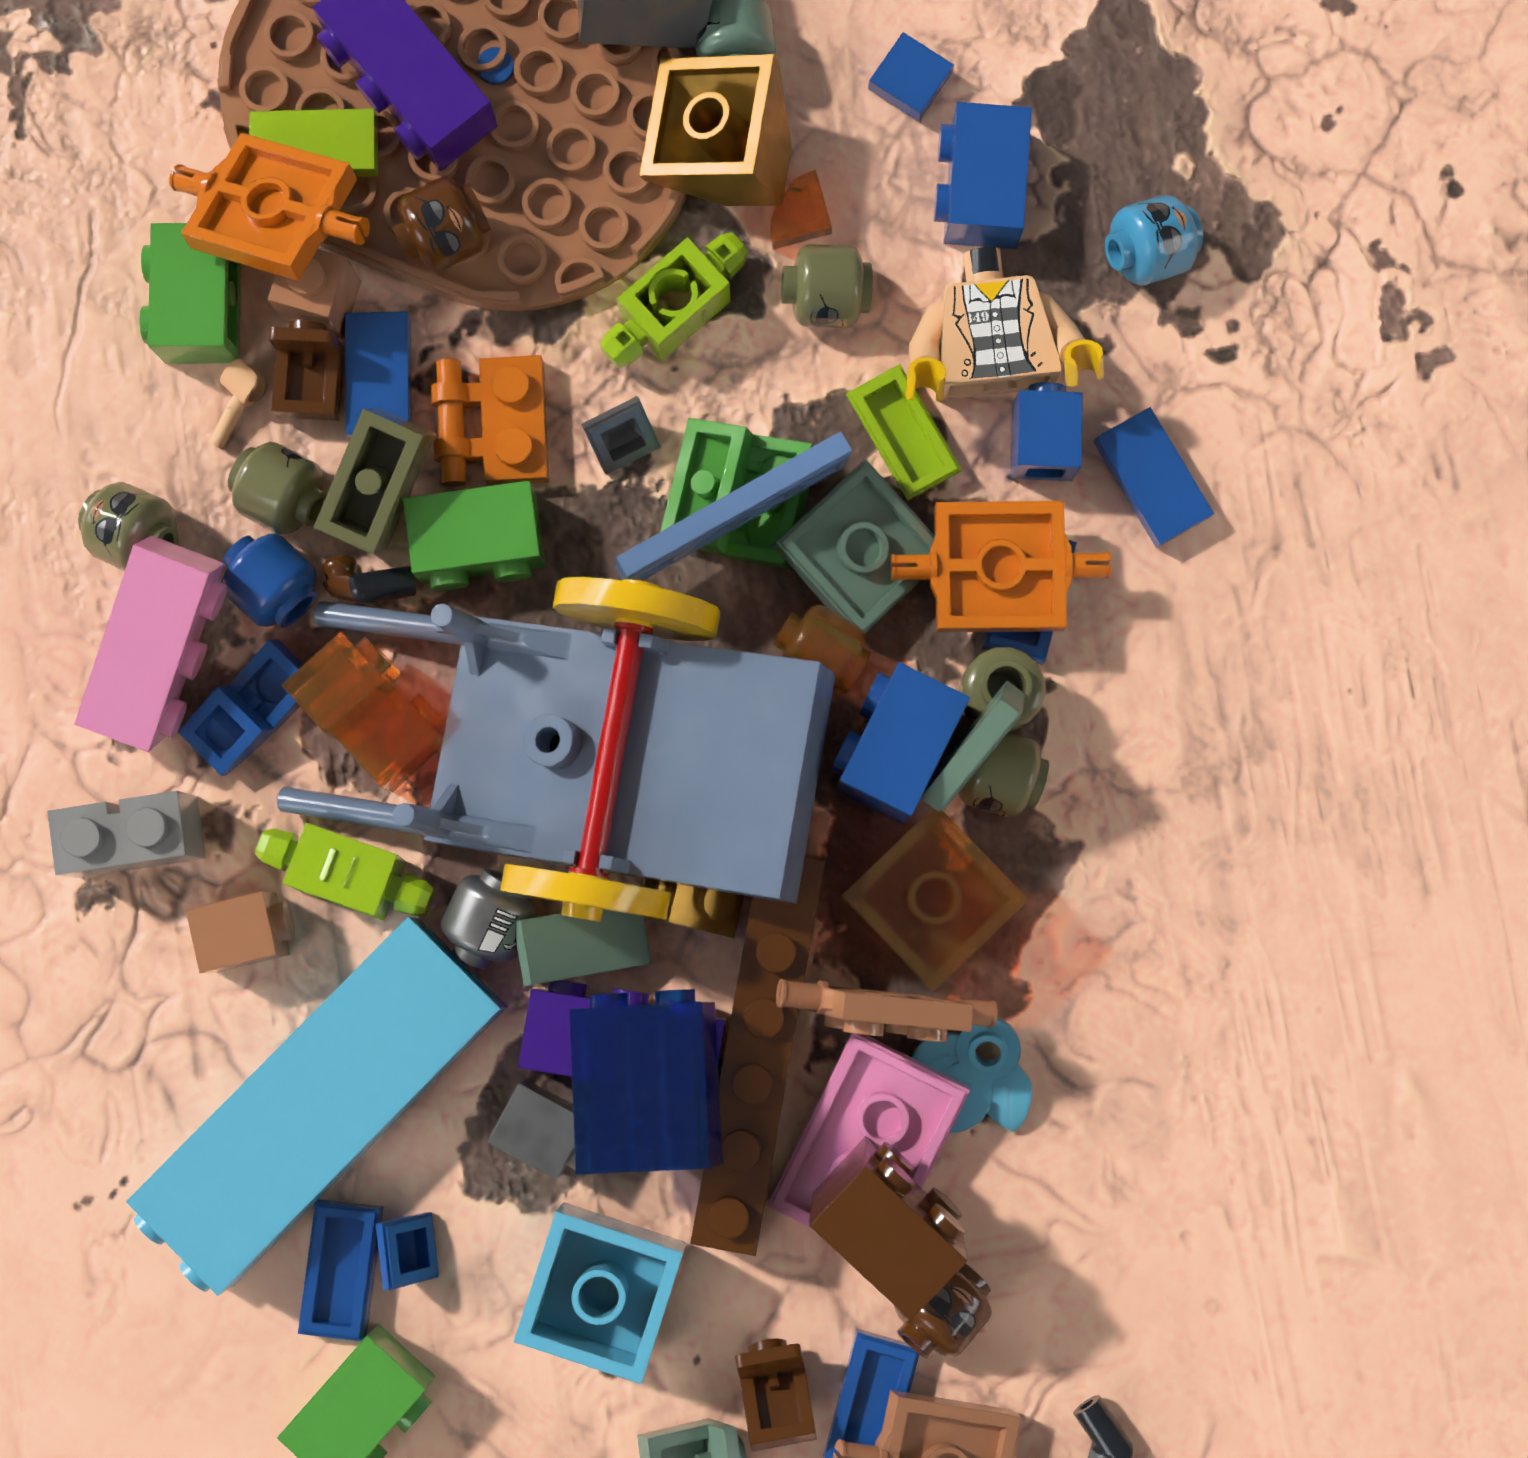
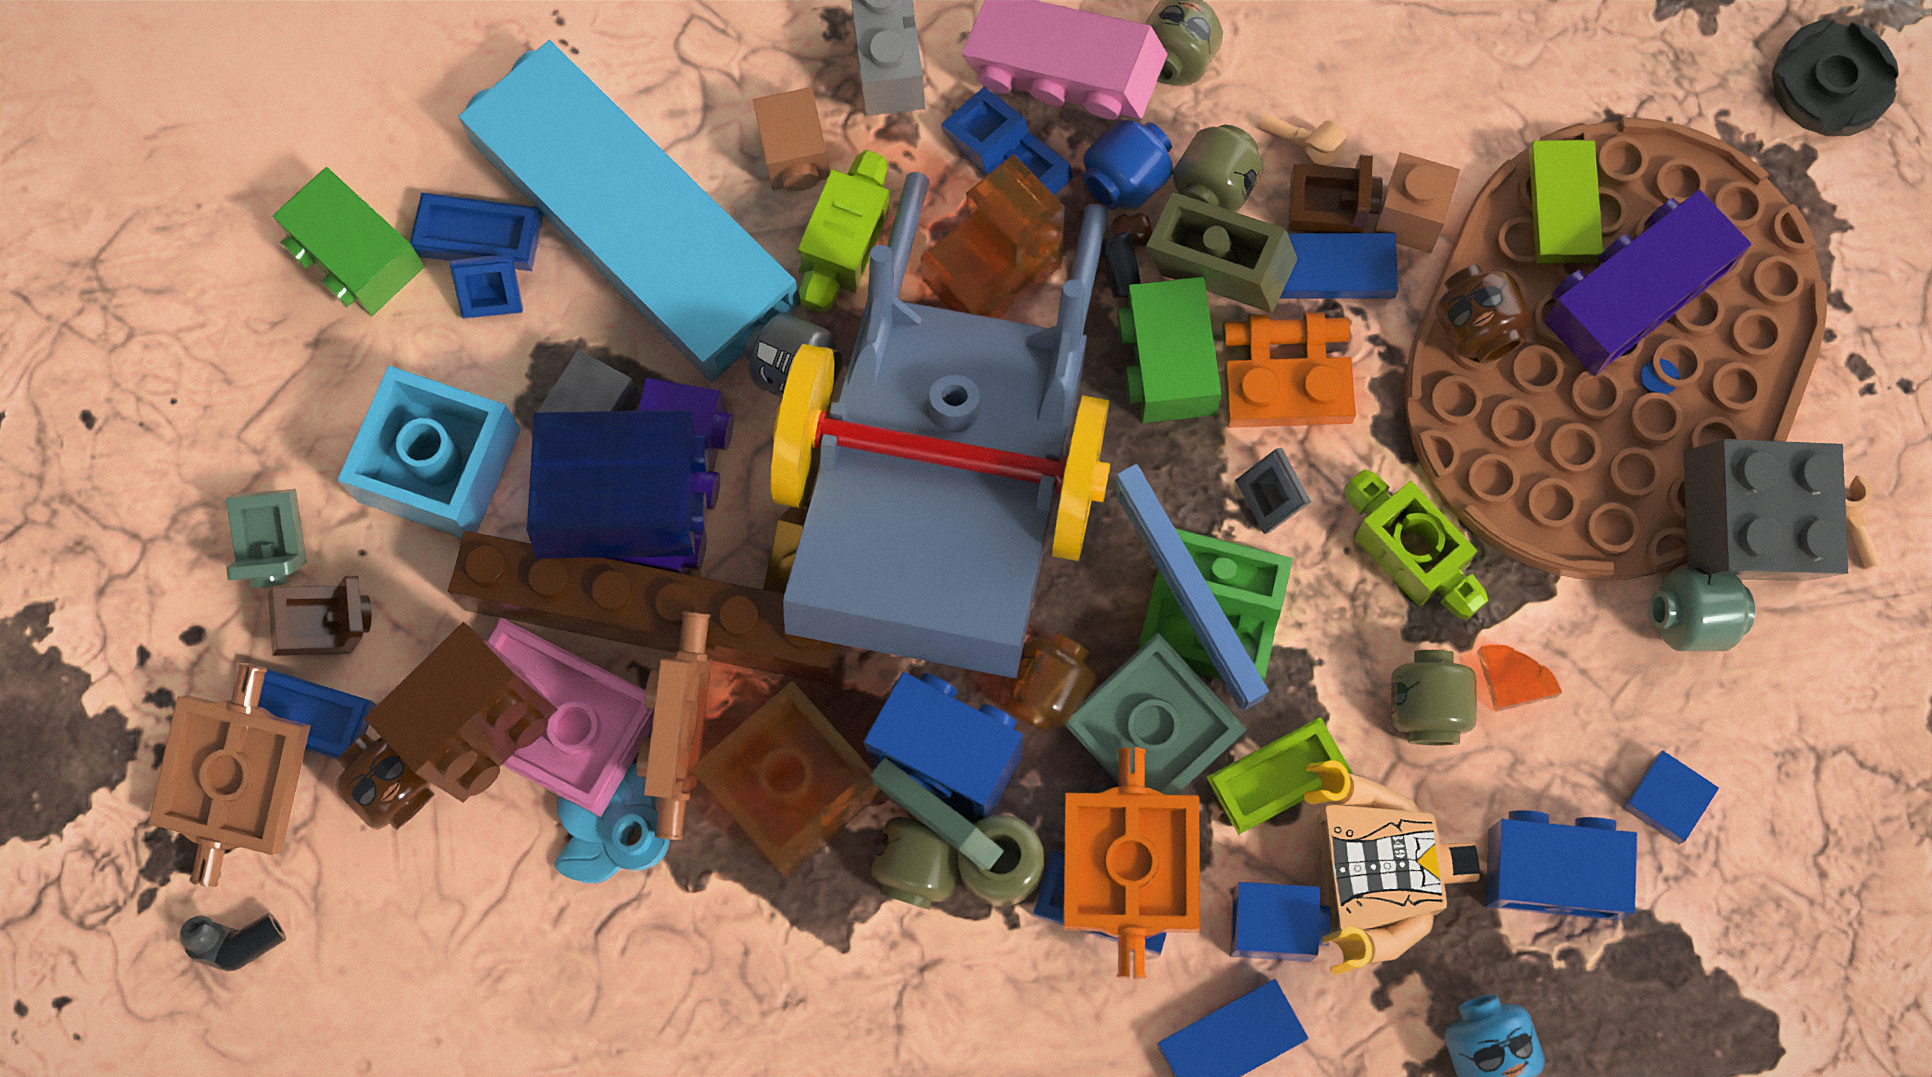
camera: 95 degrees right, 10 degrees down
bright green brick [139,223,241,364] -> none
orange plate [169,133,370,281] -> none
sand green tile [516,909,651,987] -> none
pearl gold slope [639,54,792,206] -> none

